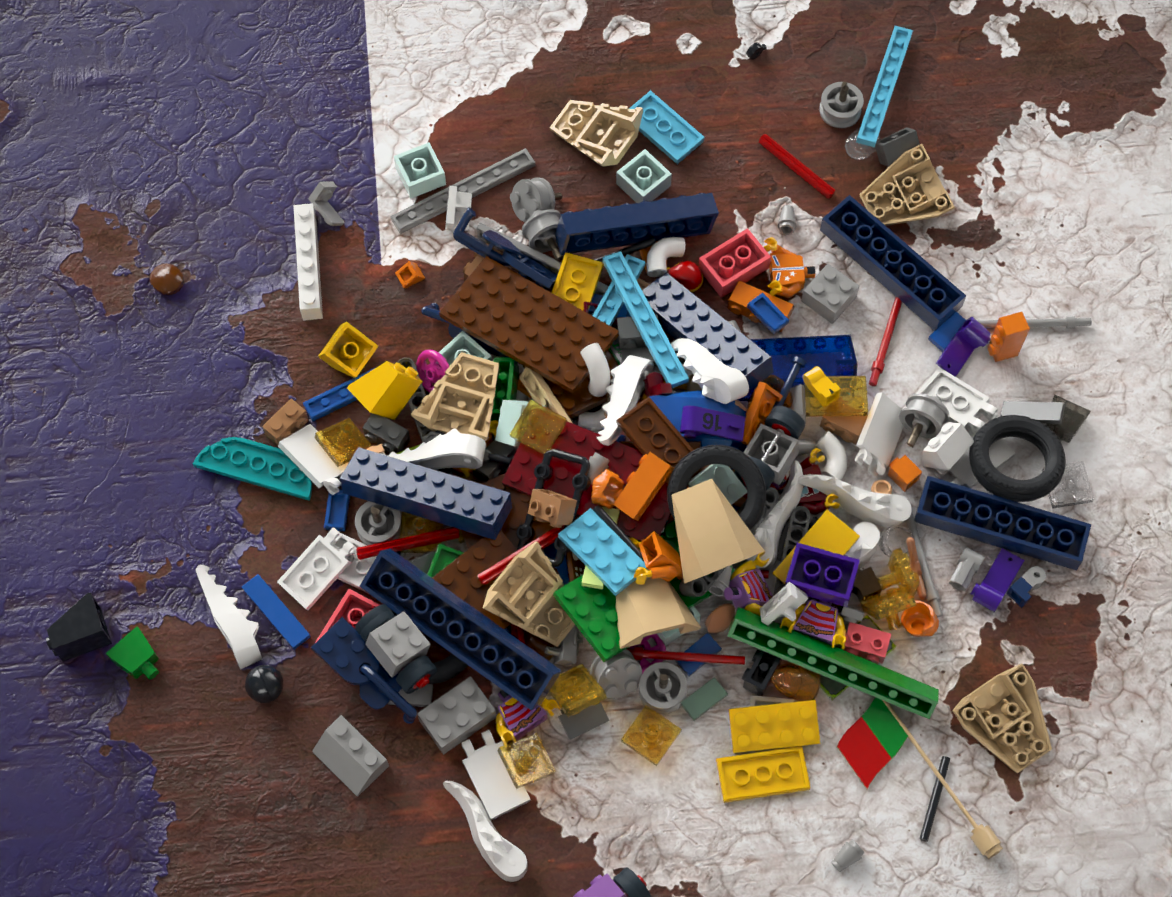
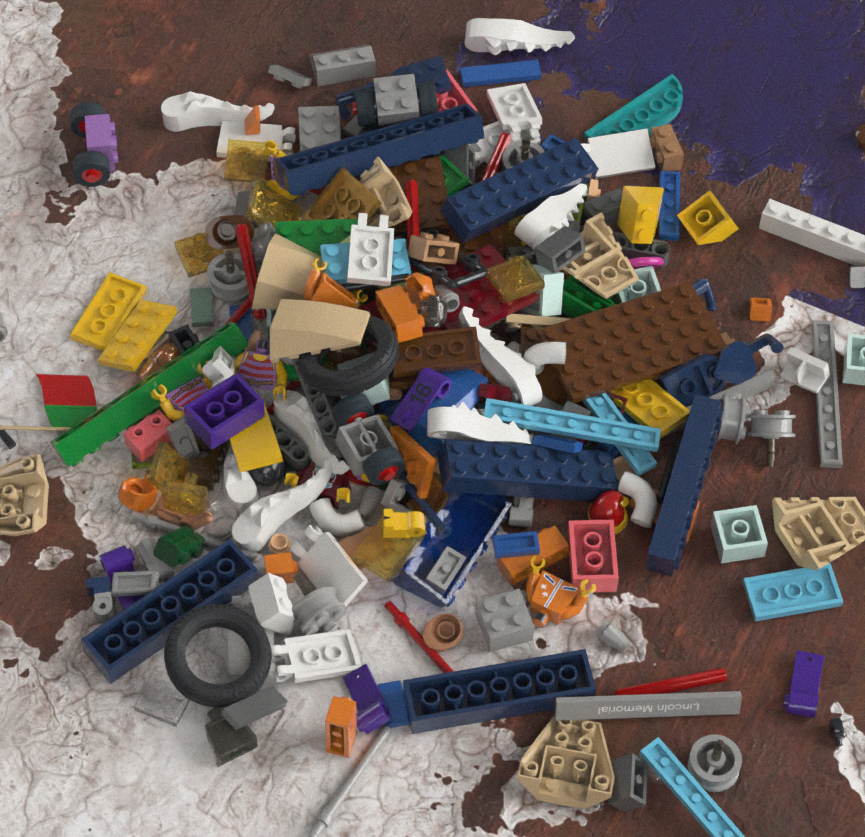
camera: 120 degrees right, 10 degrees down
black piece [245,665,283,703] -> none
clear yellow plate [314,418,372,467] -> none
none -> light grey tile [111,571,159,597]
none -> dark green brick [153,525,205,568]
none -> reddish brown piece [205,215,254,249]
none -> red axle [235,224,267,320]
none -> orange slope [245,105,261,135]
none -> light grey plate [268,65,312,89]
none -> pearl gold plate [303,167,383,220]
none -> white tile [347,213,394,286]
none -> clear smoke head [419,295,448,328]
none -> nougat hat [423,613,465,651]
none -> light grey plate [424,546,467,594]
none -> blue tile [533,434,583,453]
none -> dark grey brick [534,226,586,274]
none -> light grey tile [554,691,742,721]
none -> dark purple door [783,650,824,718]

